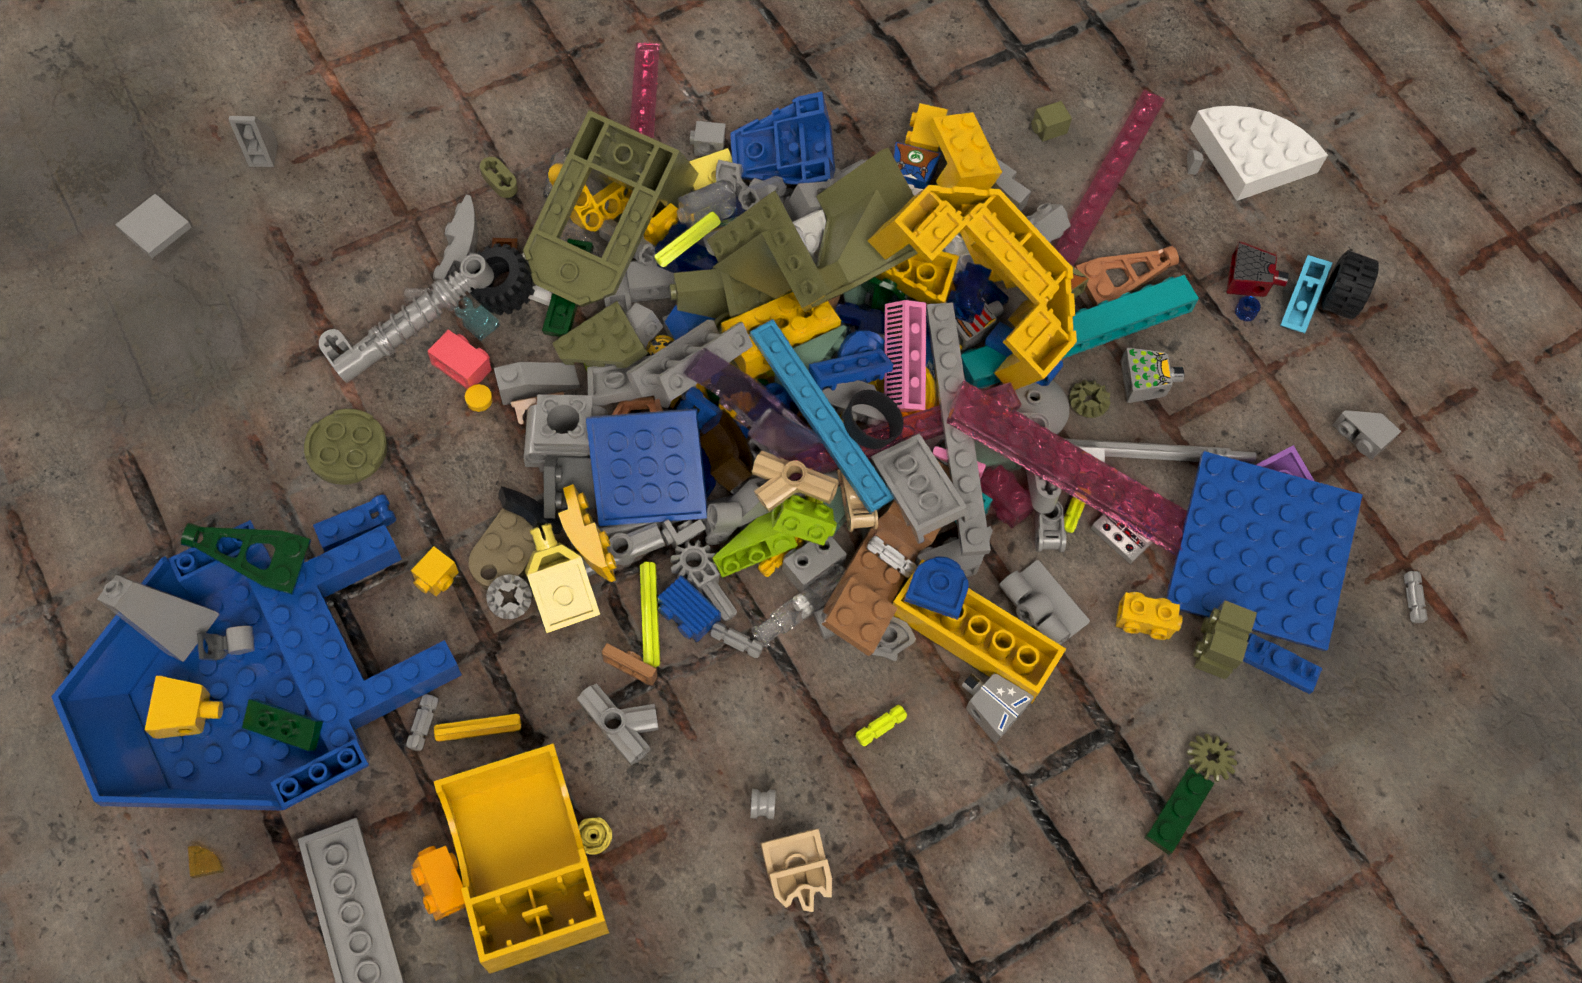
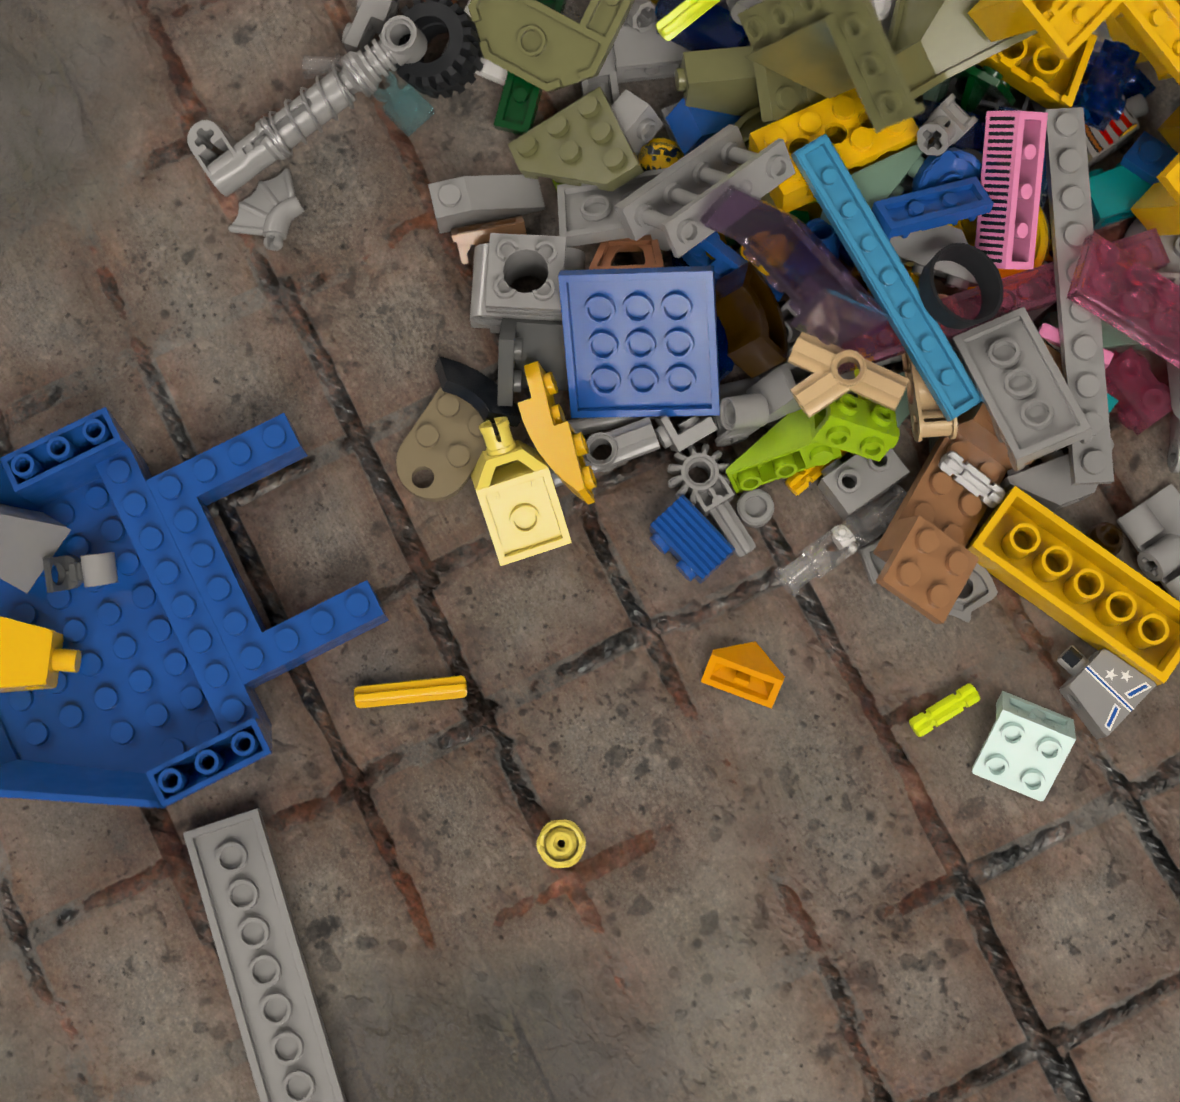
camera: 10 degrees right, 15 degrees up
dark green plate [181,523,311,595] -> none
clear yellow tile [188,846,224,878] -> none
dark green plate [242,699,323,751] -> none
olive tile [304,409,387,485] -> none
blue plate [313,495,396,552] -> none
light grey axle [406,694,439,751] -> none
yellow brick [411,546,459,596] -> none
light orange brick [411,846,466,921] -> none
coral brick [427,329,491,389] -> none
yellow piece [434,744,609,974] -> none
yellow tile [465,384,492,412] -> none
light grey gear [486,574,532,619] -> none
light grey piece [577,683,658,765] -> none
medium nougat plate [602,643,657,686] -> none
neon yellow axle [640,562,660,668] -> none
light grey axle [710,622,763,658] -> none
light grey wheel [750,789,776,820] -> none
tan plate [760,828,832,912] -> none
blue tile [904,556,969,620] -> none
none -> light grey arm [228,168,304,251]
none -> light orange slope [701,641,785,709]
none -> light grey tile [736,489,774,528]
none -> light grey connector [917,93,978,156]
none -> light aqua bracket [972,691,1076,801]
none -> dark brown plate [1085,522,1123,556]

